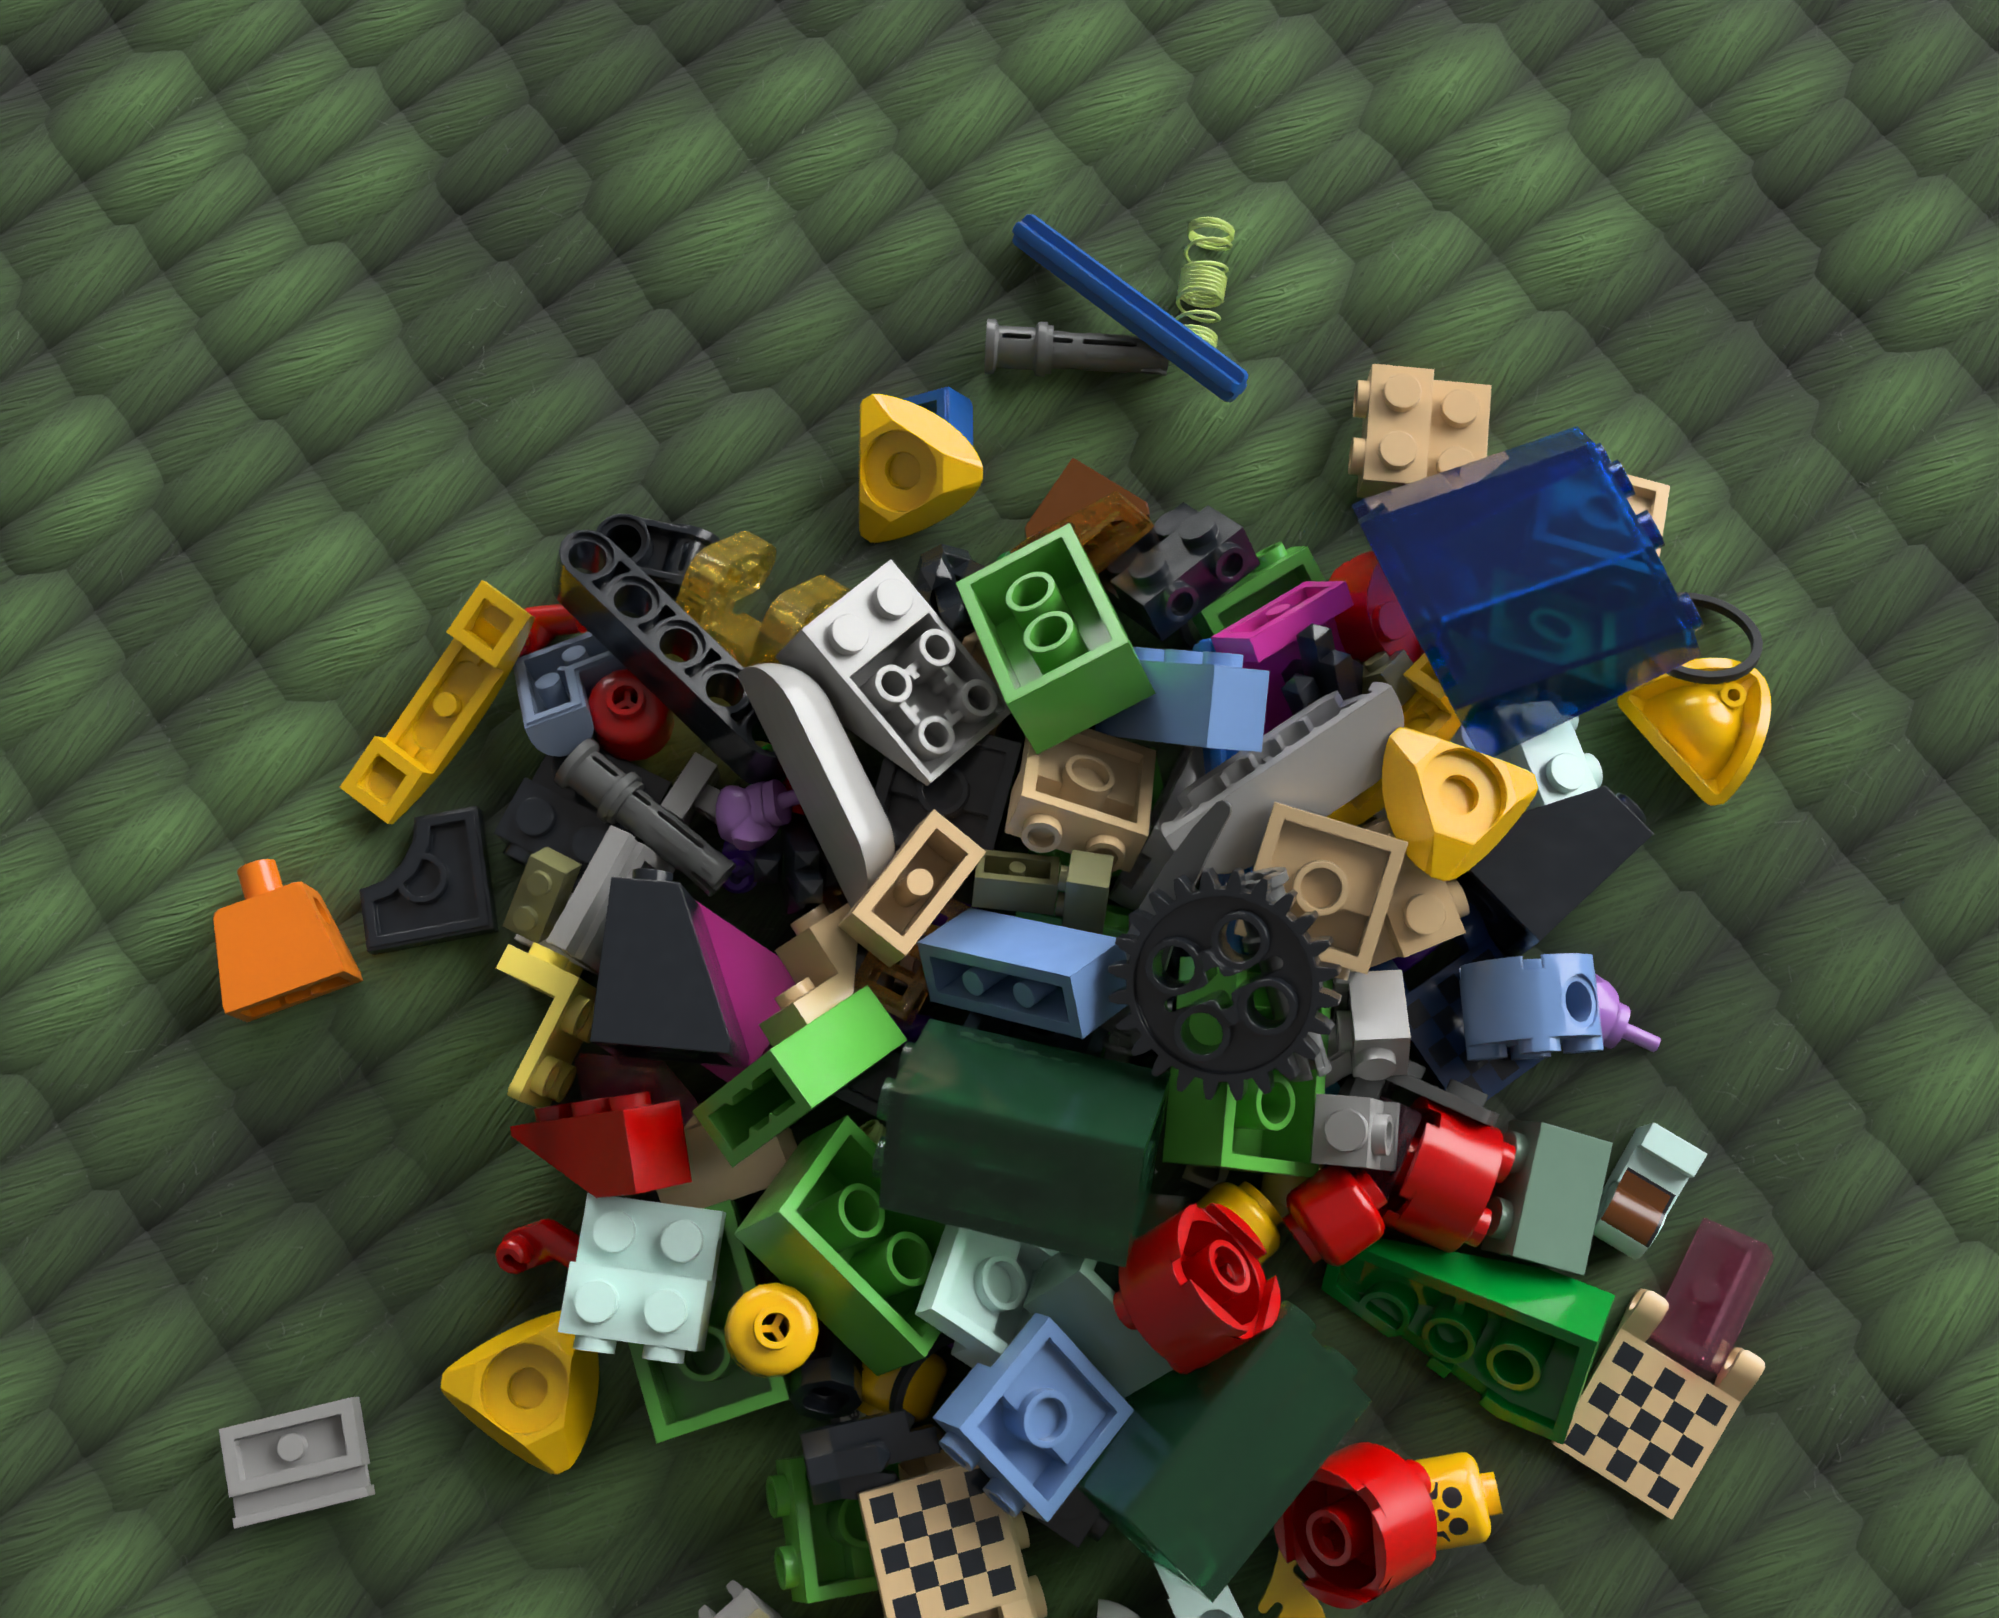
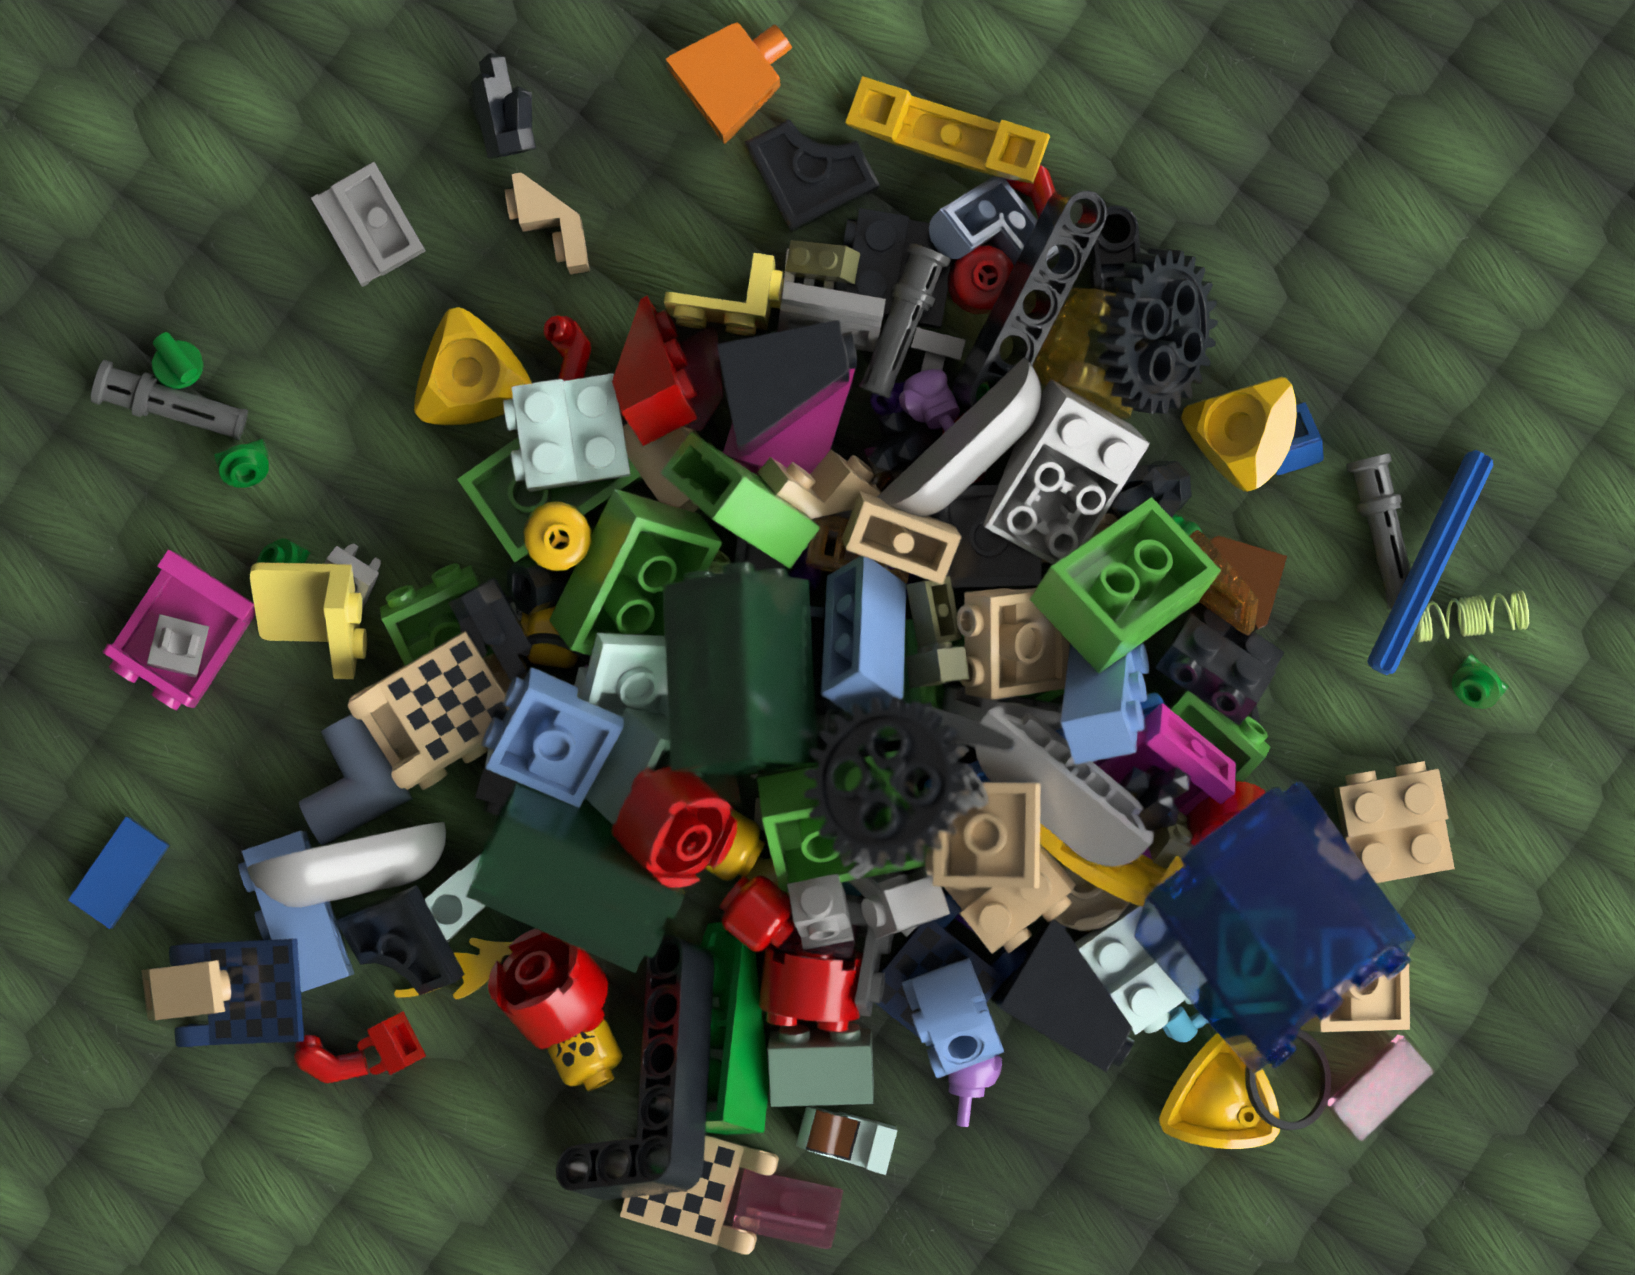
camera: 65 degrees right, 10 degrees up
yellow hat [1382,727,1538,881] -> none
none -> black rock [469,53,537,159]
none -> tan slope [505,173,590,274]
none -> black beam [556,935,714,1200]
none -> black gear [1097,248,1218,414]
none -> medium azure hand [1162,1006,1229,1042]
none -> clear pink slope [1327,1035,1434,1142]
none -> green plate [1452,653,1509,709]

